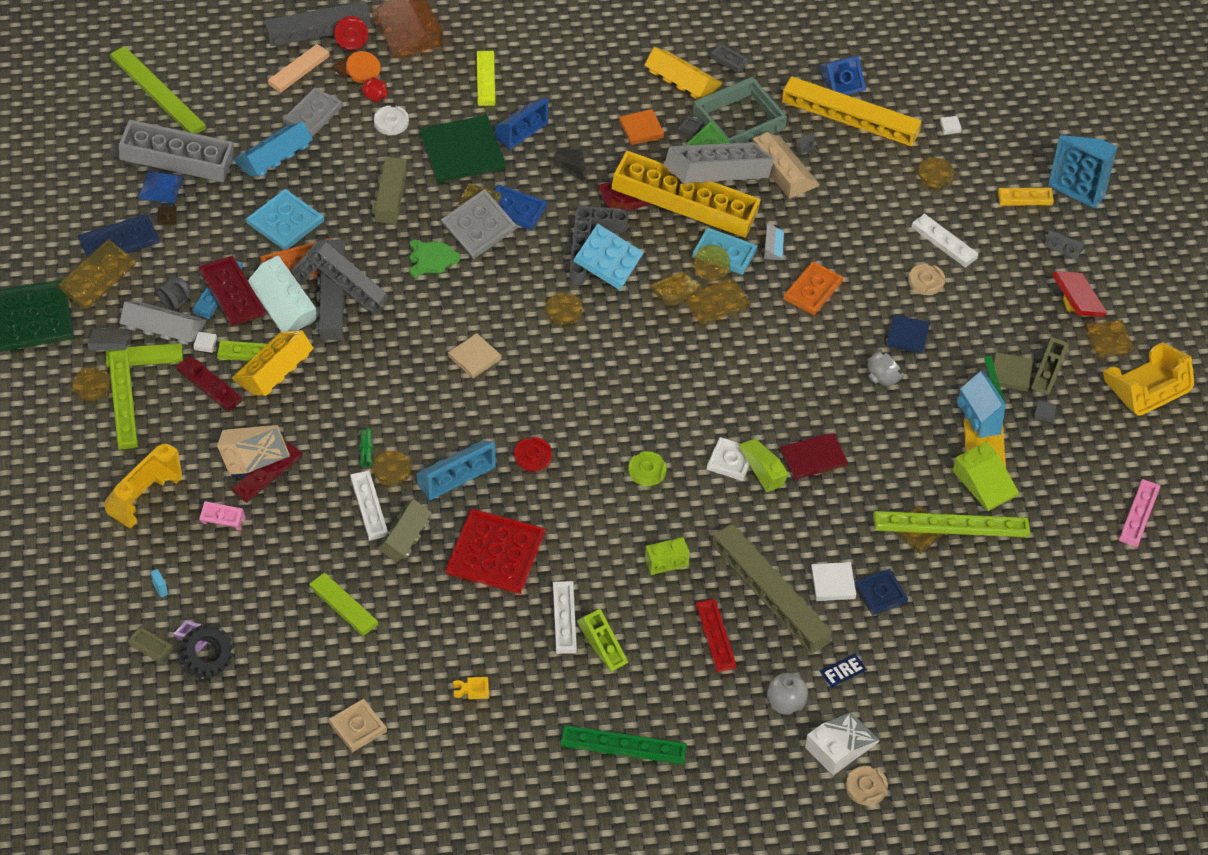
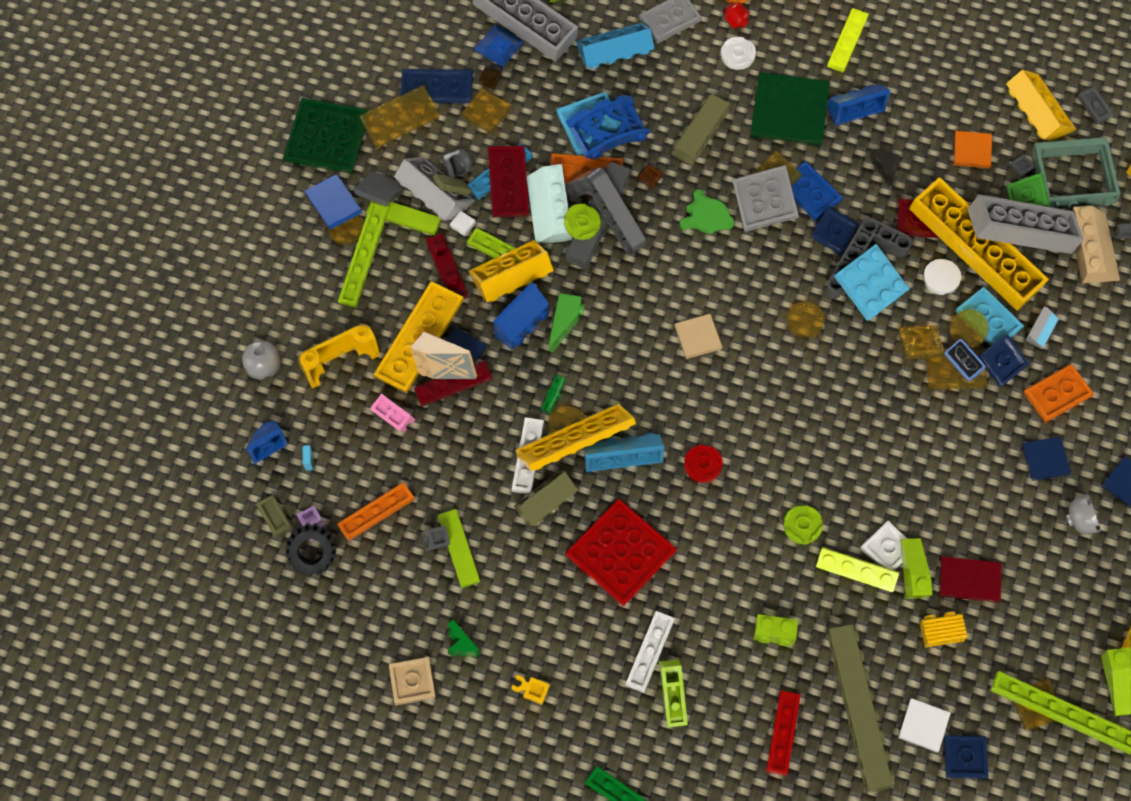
camera: 30 degrees right, 15 degrees up
none -> light grey cylinder [242,340,281,380]
none -> blue slope [246,420,288,464]
none -> blue tile [305,174,362,230]
none -> orange plate [337,482,415,542]
none -> yellow plate [373,281,464,393]
none -> dark grey brick [421,526,450,552]
none -> olive tile [433,174,472,195]
none -> green slope [447,620,480,657]
none -> clear yellow tile [461,89,511,134]
none -> blue slope [493,282,550,350]
none -> yellow plate [515,403,636,471]
none -> bright green slope [549,293,585,352]
none -> lime tile [563,203,601,240]
none -> blue fence [565,96,651,159]
none -> reddish brown tile [638,164,663,189]
none -> dark blue tile [810,206,859,256]
none -> neon yellow plate [816,547,899,592]
none -> yellow brick [919,612,968,648]
none -> white tile [923,259,961,295]
none -> slope [944,339,986,382]
none -> dark blue tile [977,334,1029,387]
none -> dark blue tile [1022,437,1071,481]

